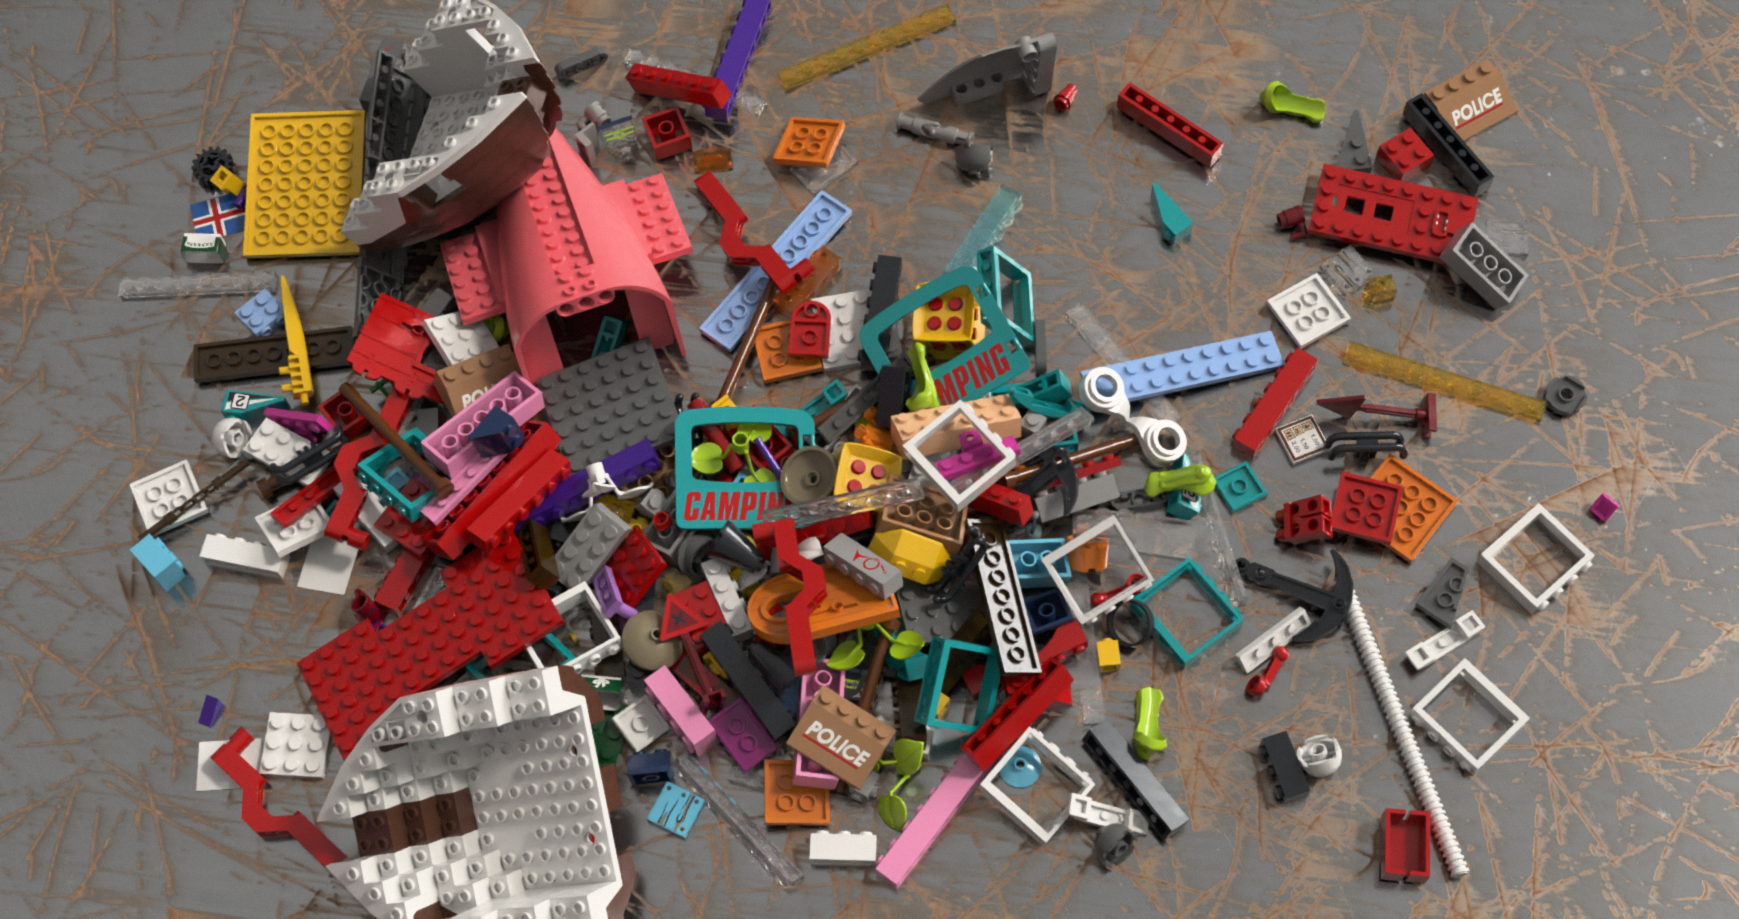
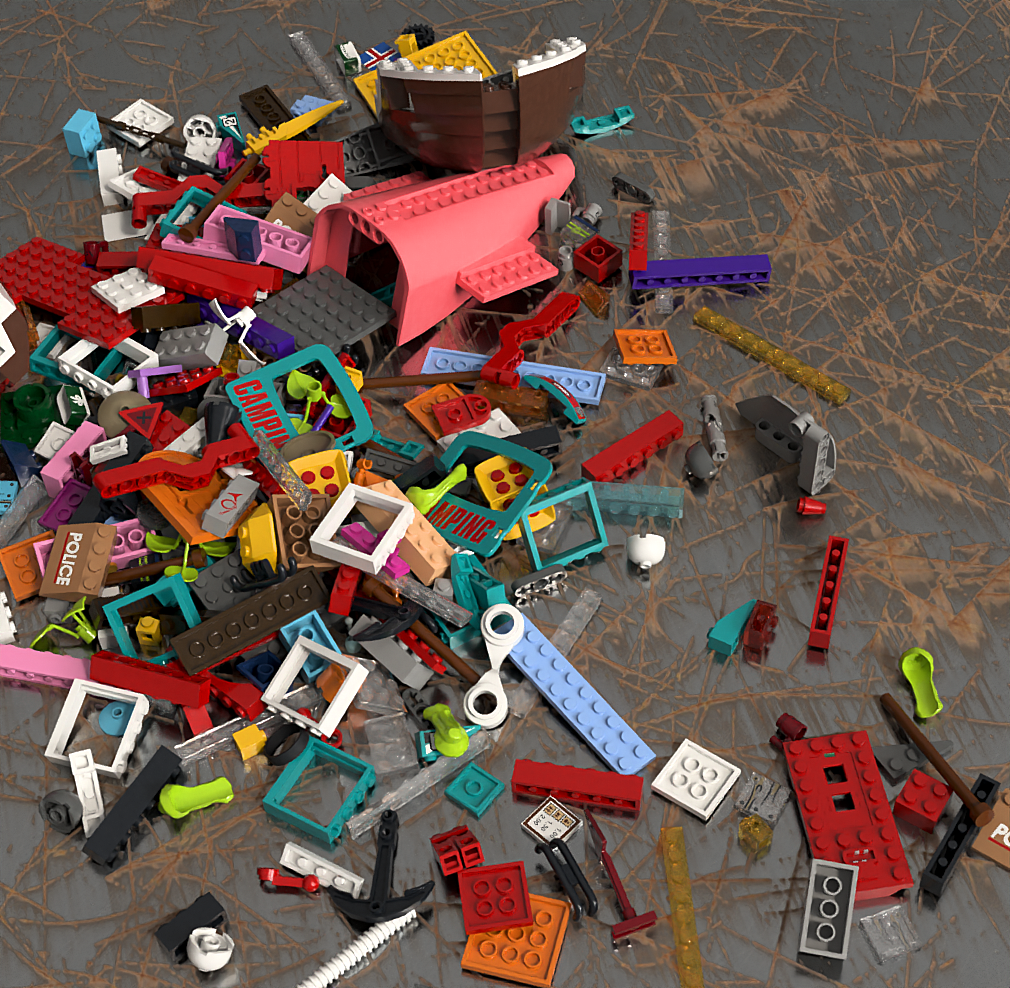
camera: 65 degrees right, 15 degrees down
none -> white tile [90,435,128,465]
none -> white plate [91,267,165,313]
none -> teal slope [524,374,586,424]
none -> light grey piece [557,244,582,272]
none -> red brick [581,410,684,490]
none -> white cylinder [626,534,665,569]
none -> clear red brick [743,600,779,651]
none -> reddish brown piece [879,693,995,827]

